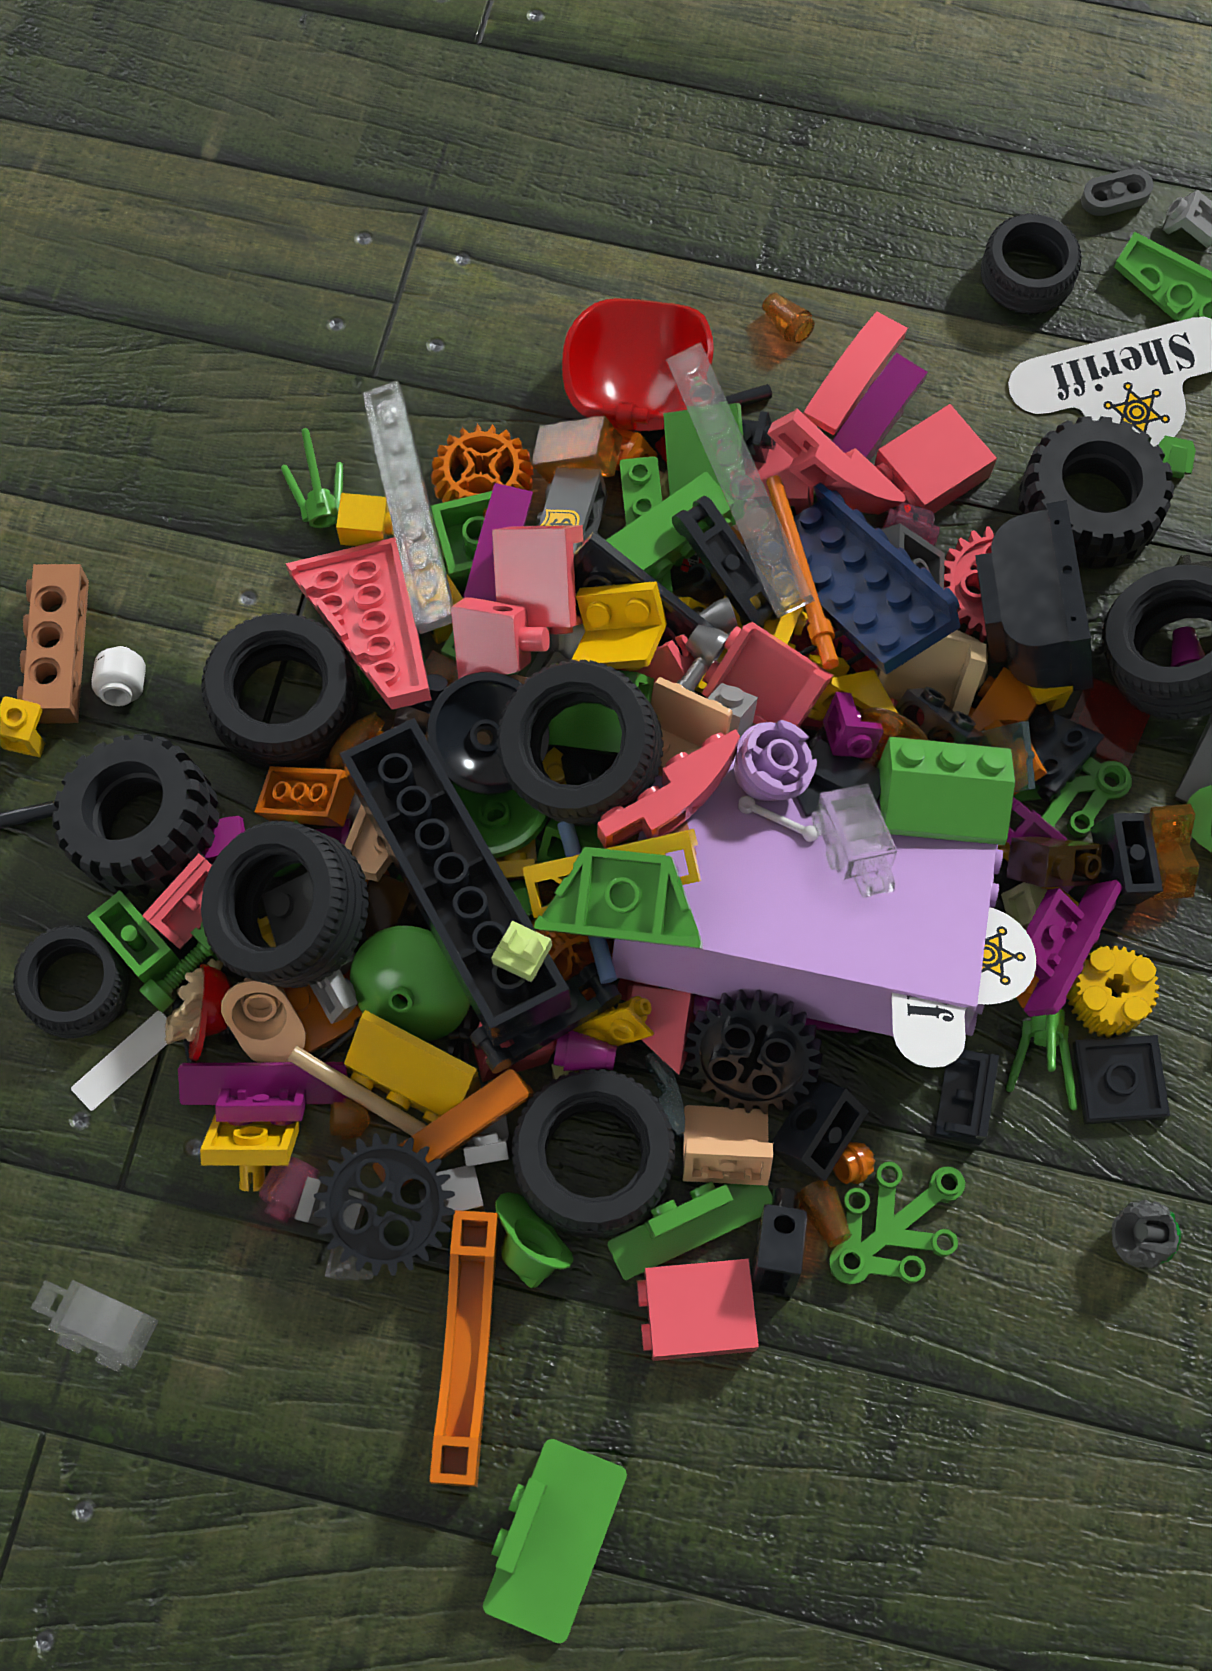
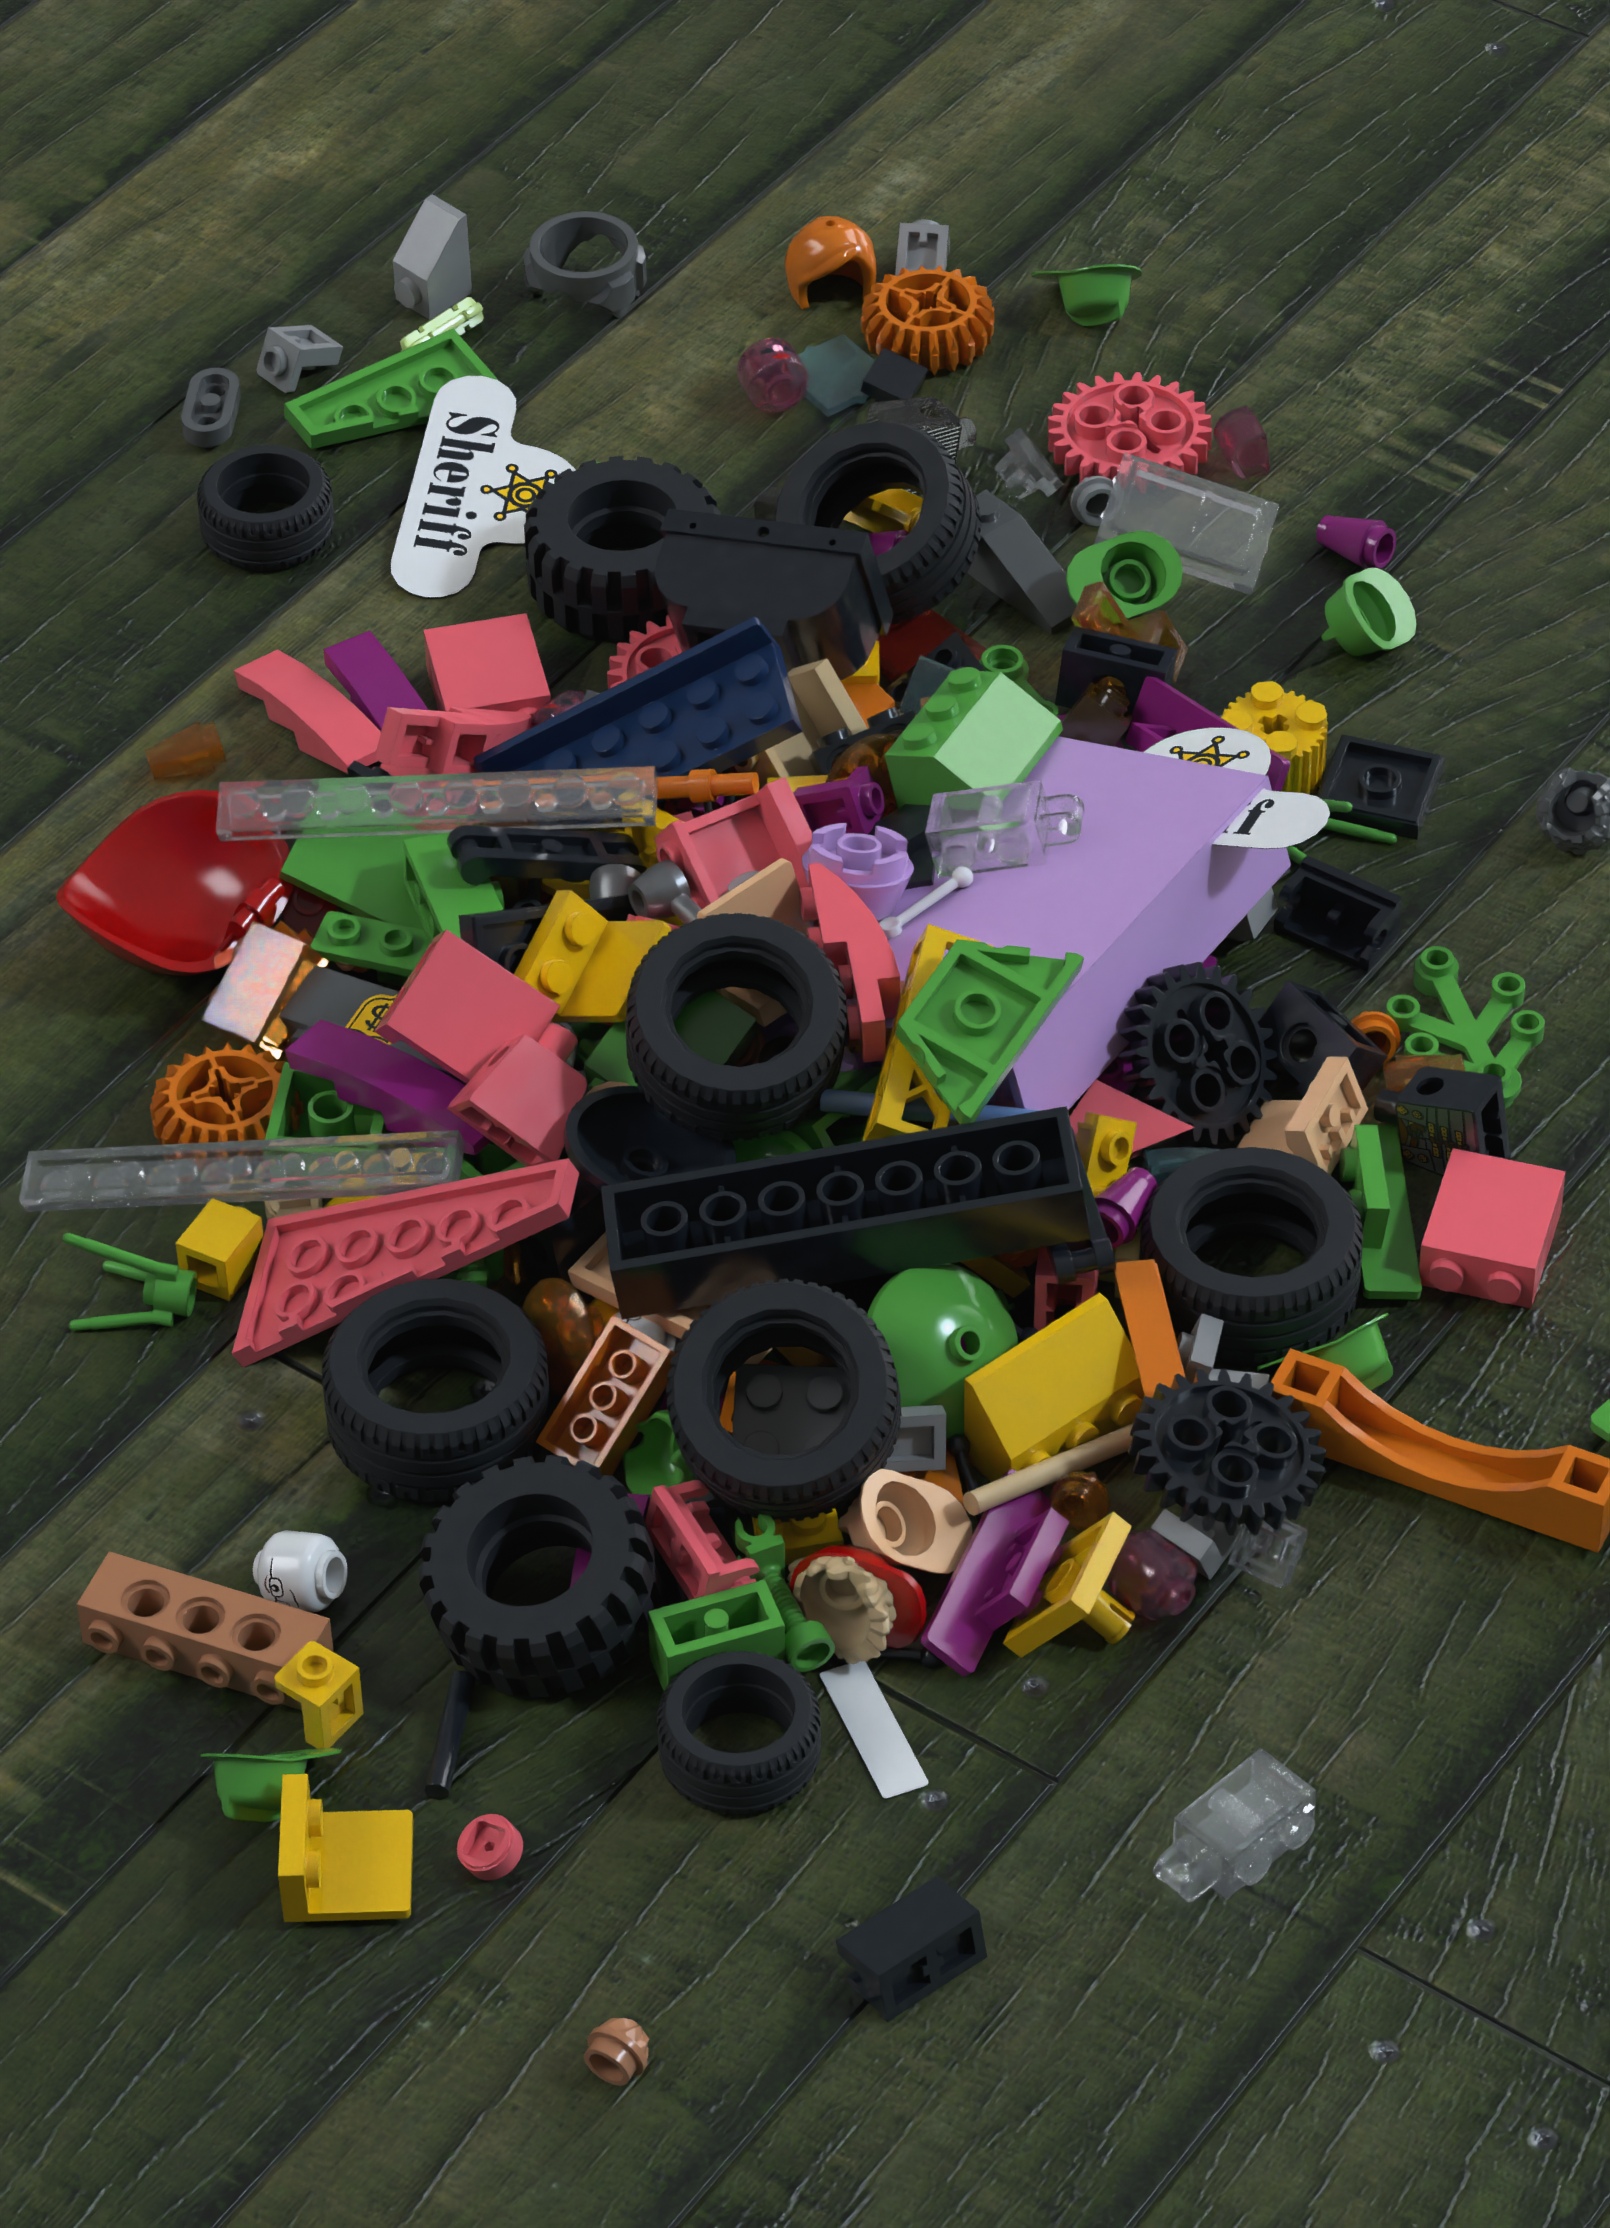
camera: 65 degrees left, 25 degrees down
yellowish green tile [492,921,552,982] -> none

